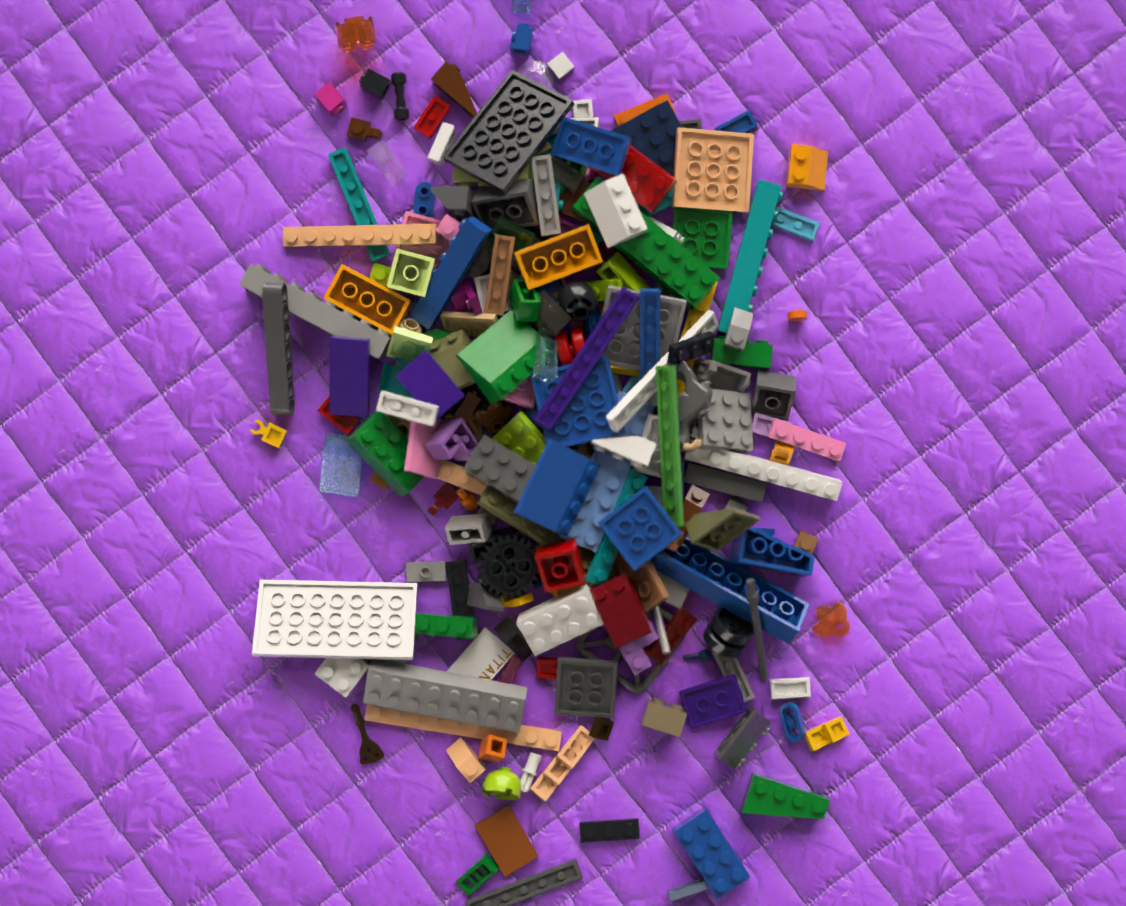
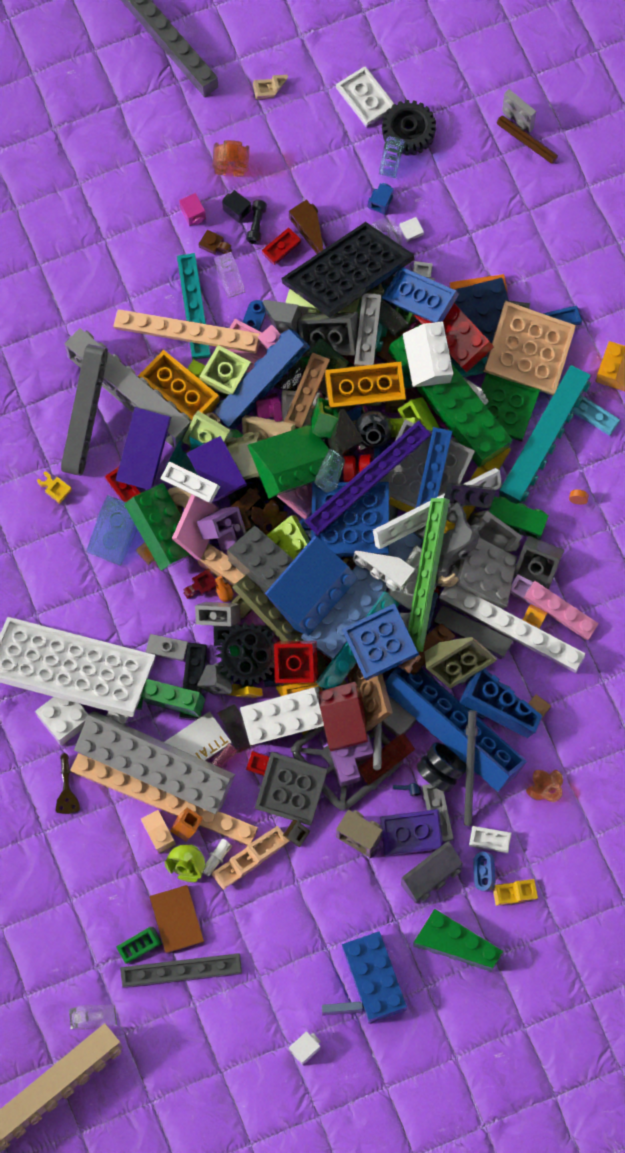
camera: 15 degrees right, 15 degrees down
white brick [427,122,458,166] -> none
black plate [579,818,640,843] -> none
light grey slope [723,308,753,351] -> none

